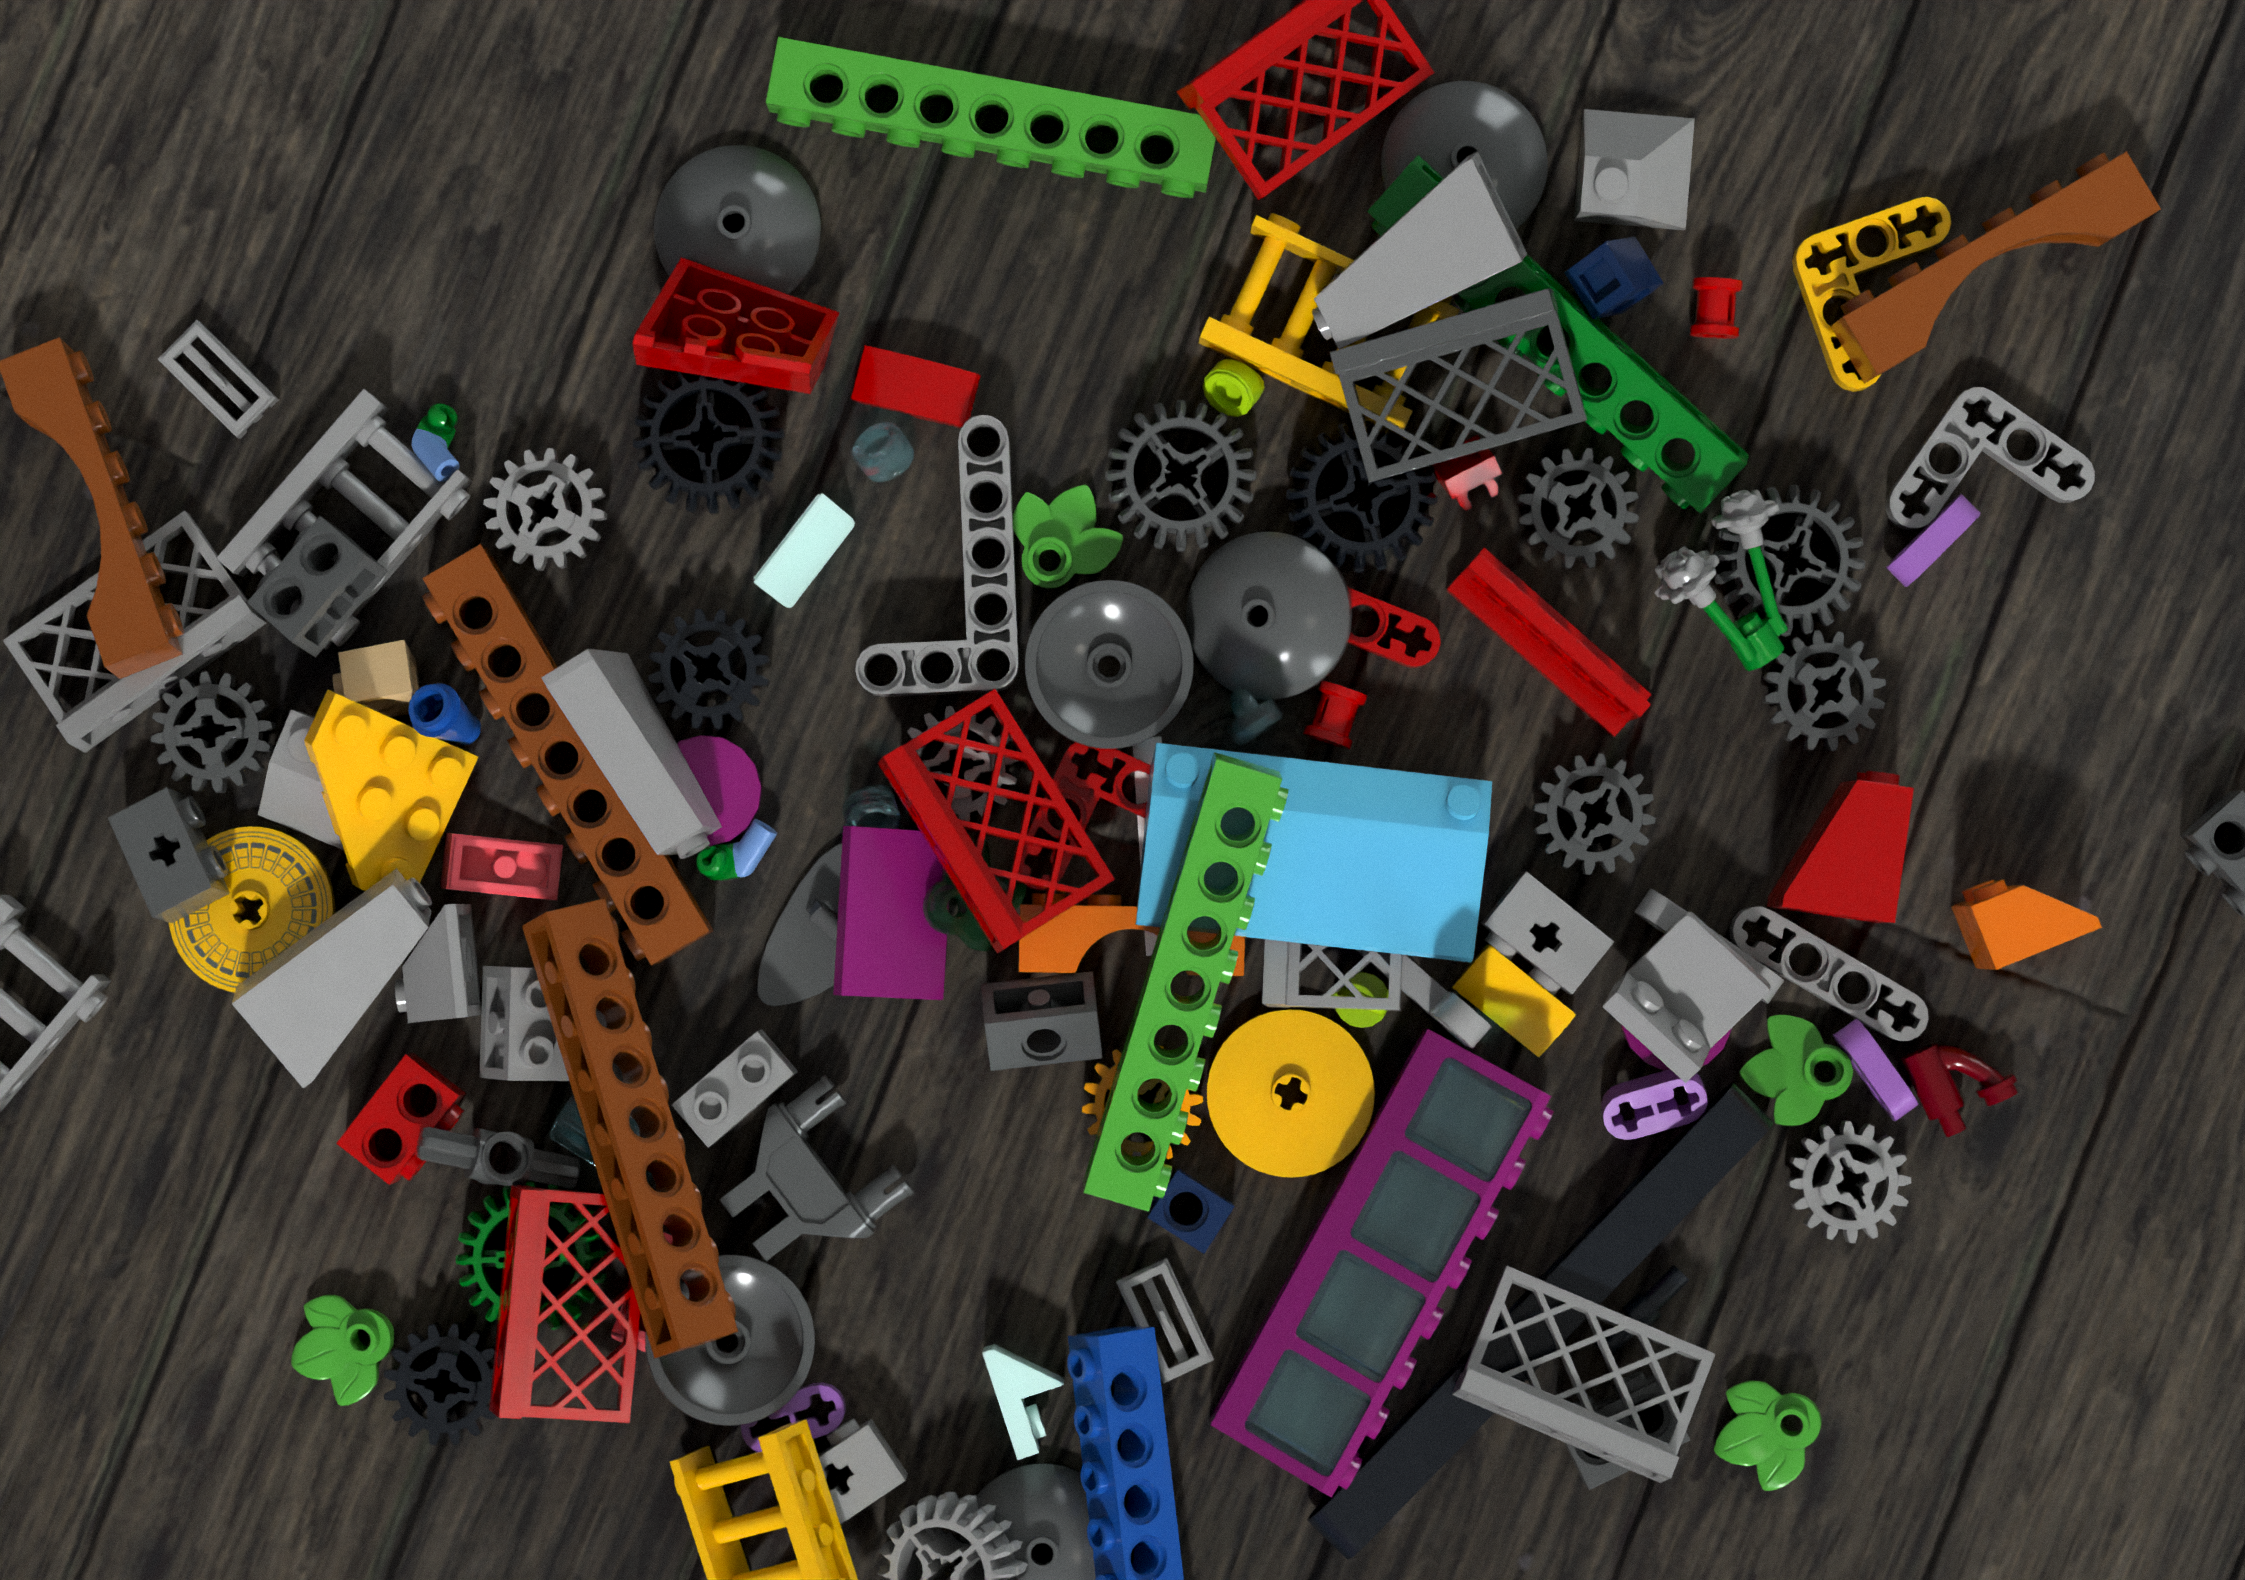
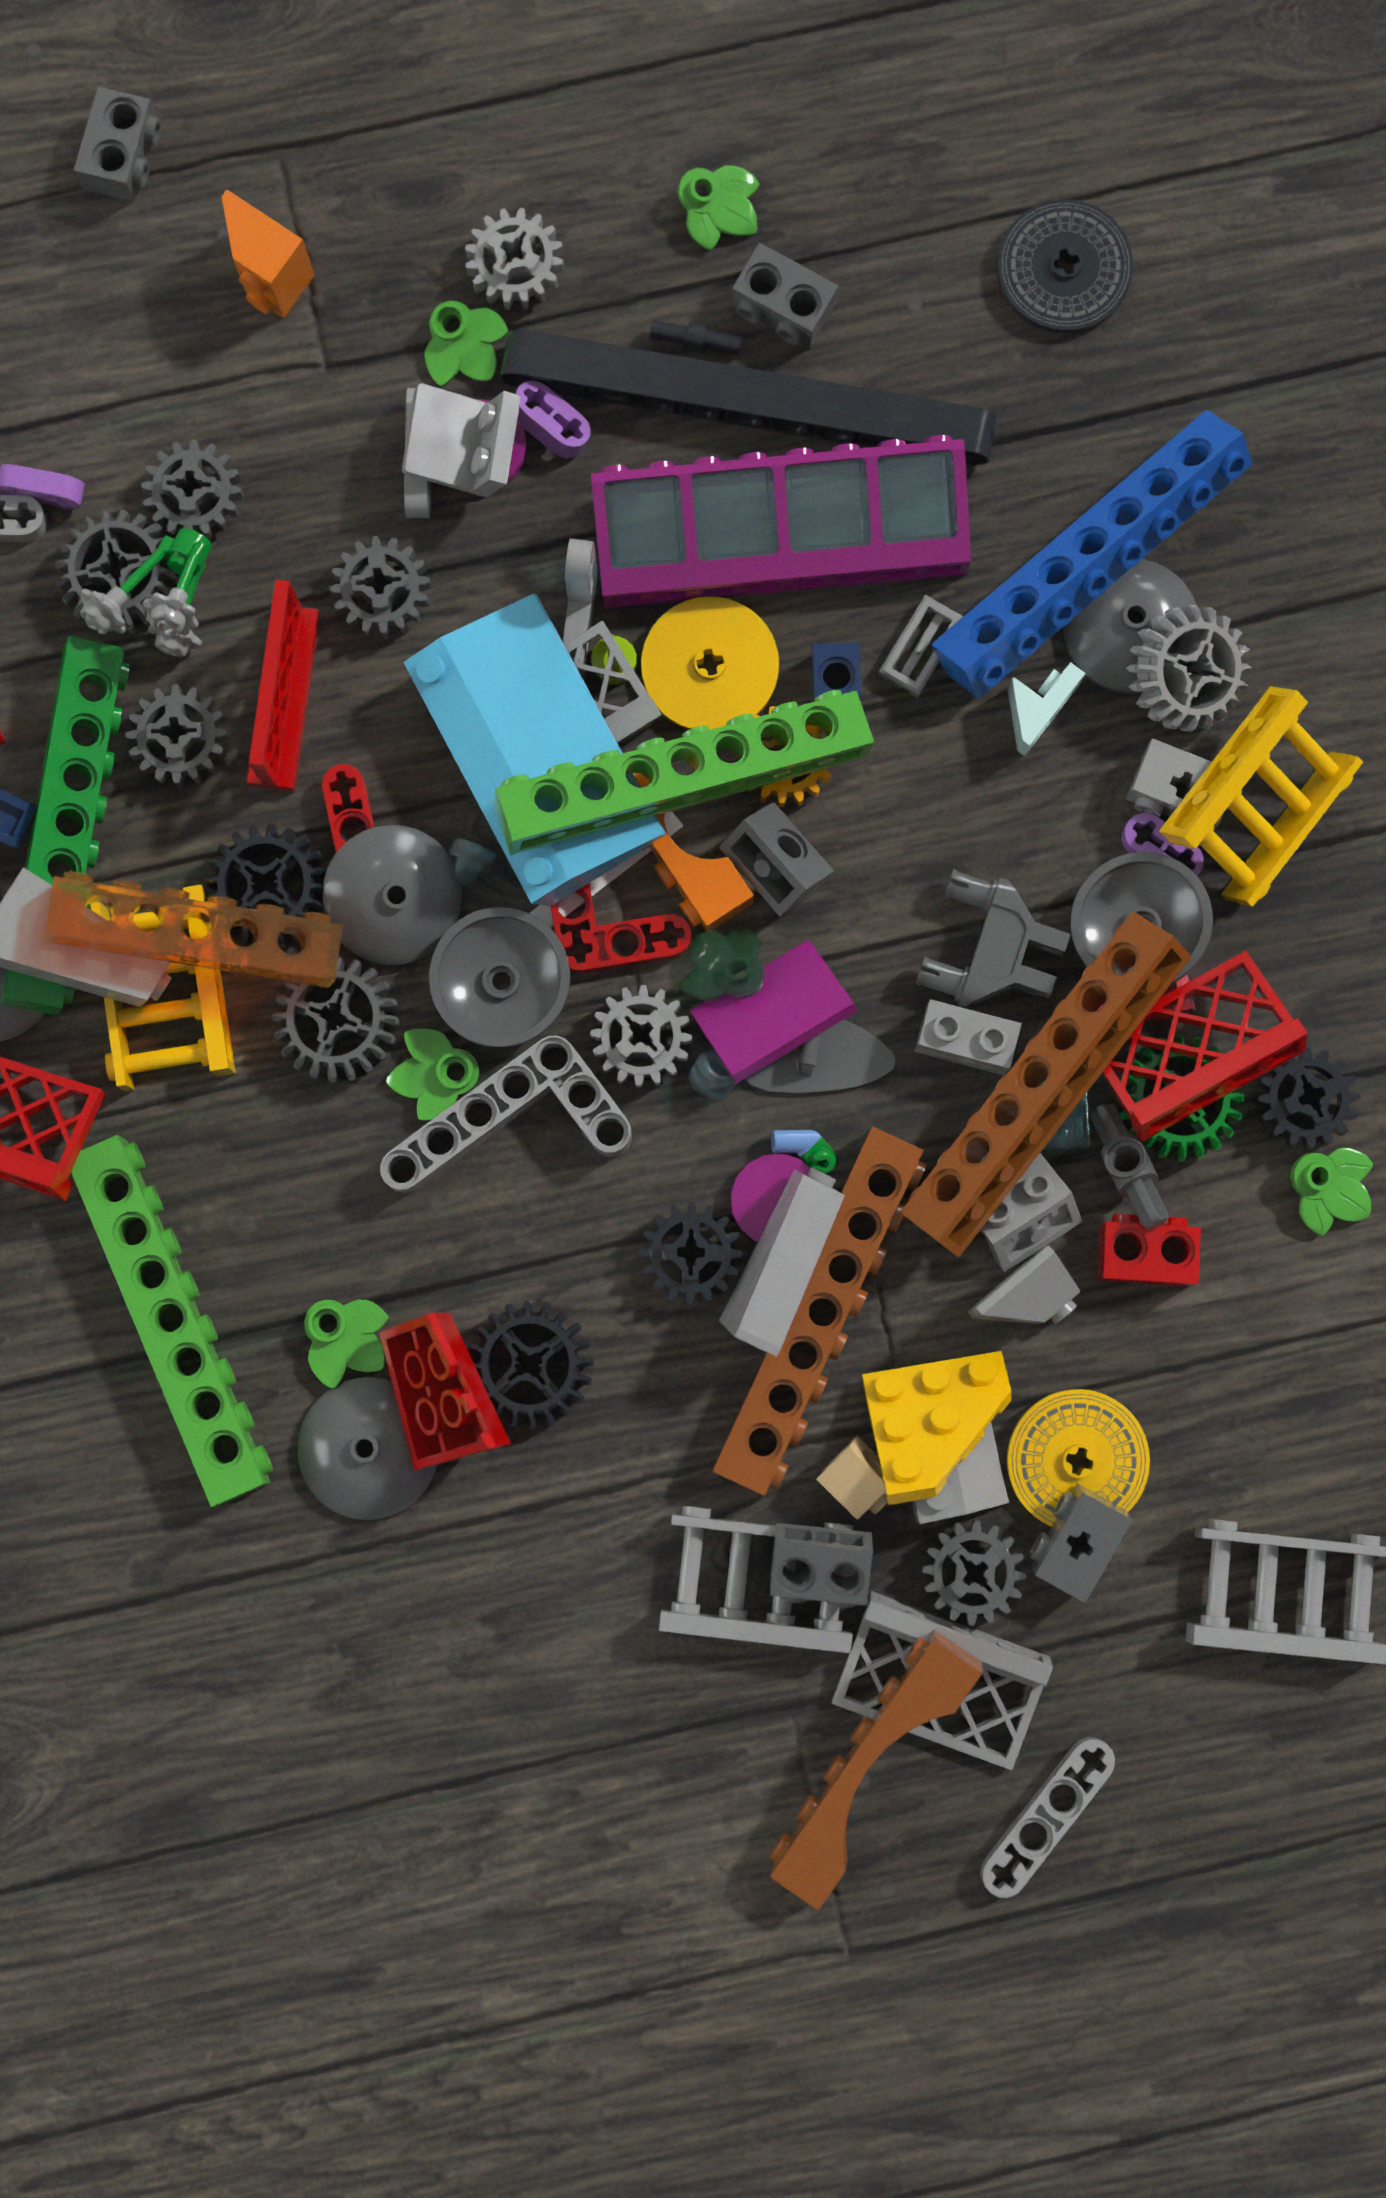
camera: 120 degrees left, 5 degrees down
light grey tile [158,320,279,439] -> none
light grey slope [232,868,432,1088] -> none
blue cone [408,683,481,746] -> none
arm [411,404,460,482] -> none
coral slope [441,833,563,901] -> none
light grey gear [483,448,607,571] -> none
light aqua slope [753,493,855,608] -> none
red slope [851,345,981,428] -> none
clear light blue tile [852,422,914,482] -> none
red fence [878,689,1115,953] -> none
lime tile [1203,359,1265,417] -> none
red bush [1303,681,1367,750] -> none
dark grey fence [1330,288,1588,483] -> none
red tile [1430,435,1502,511] -> none
yellow slope [1452,944,1576,1058] -> none
light grey fence [1452,1266,1715,1483] -> none
light grey brick [1480,871,1614,996] -> none
light grey beam [1730,907,1929,1041] -> none
red slope [1767,771,1914,923] -> none
medium lavender beam [1833,1019,1918,1121] -> none
dark red plant [1901,1043,2018,1137] -> none
none -> clear orange brick [43,872,343,988]
none -> bright green plate [304,1299,389,1389]

